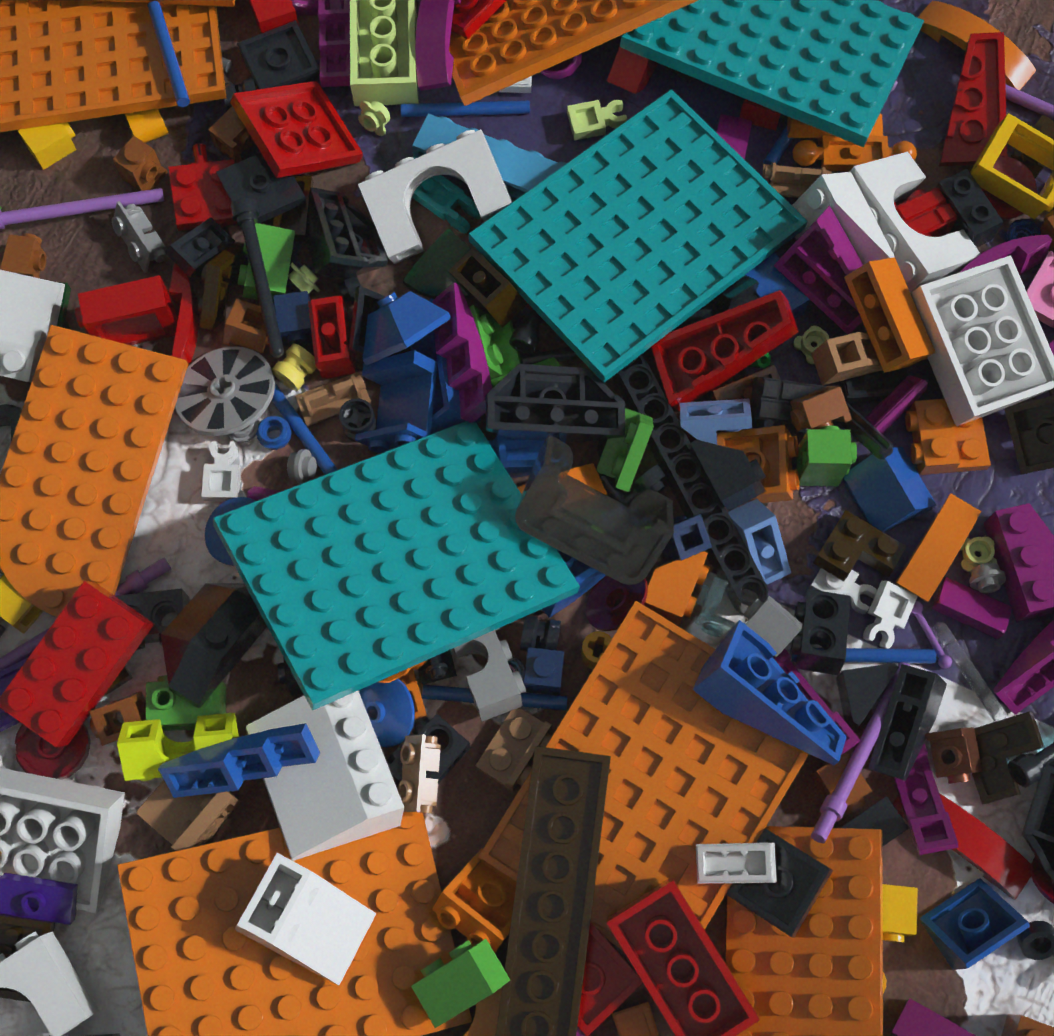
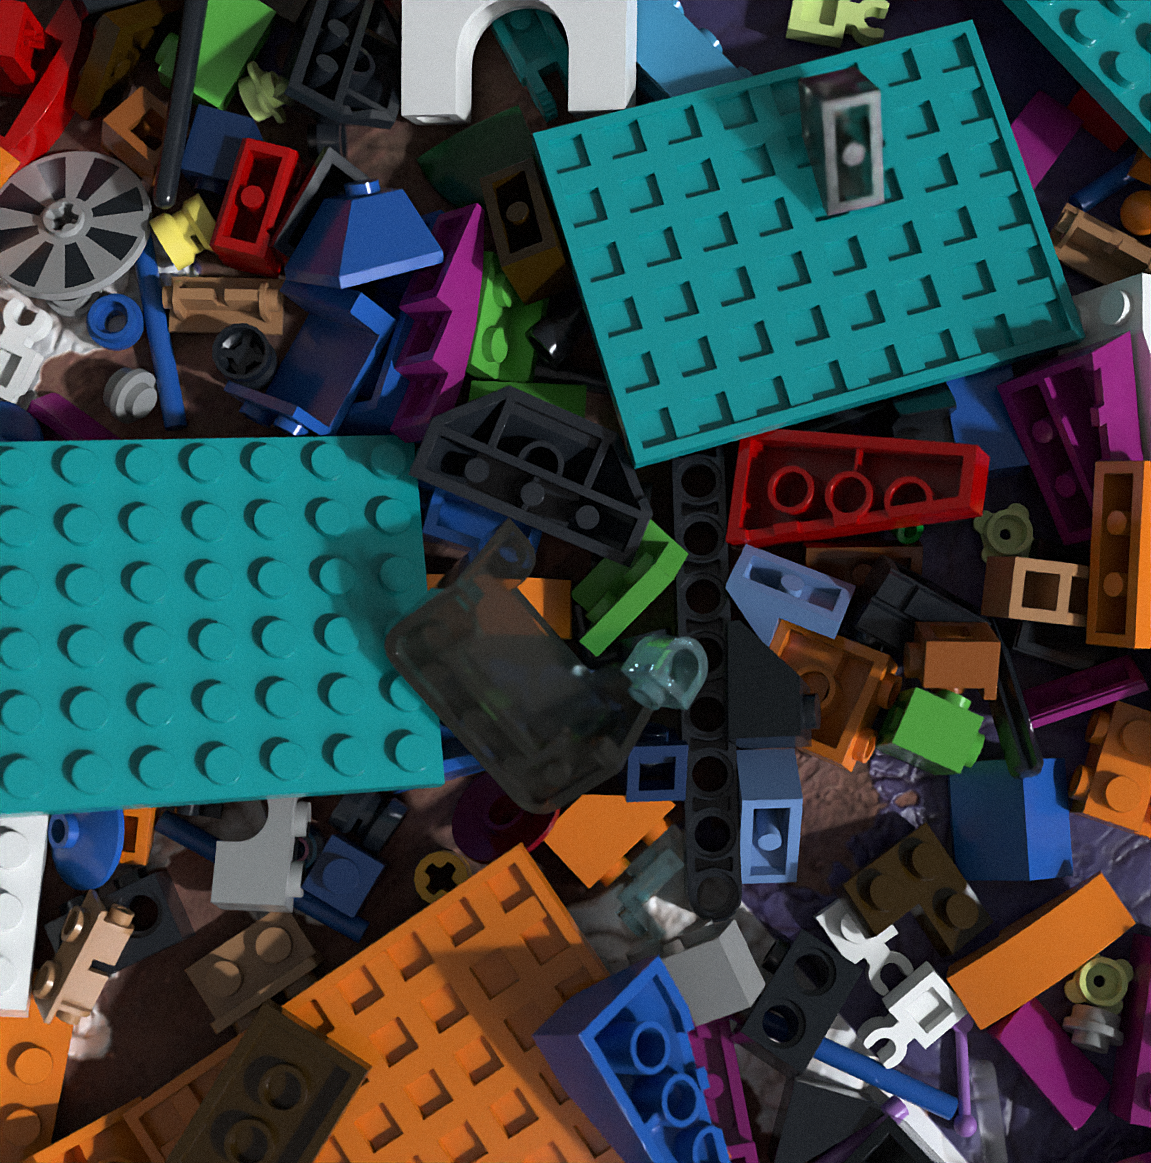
camera: 25 degrees right, 10 degrees up
none -> clear light blue plate [621,635,708,710]
none -> clear smoke slope [798,67,885,216]

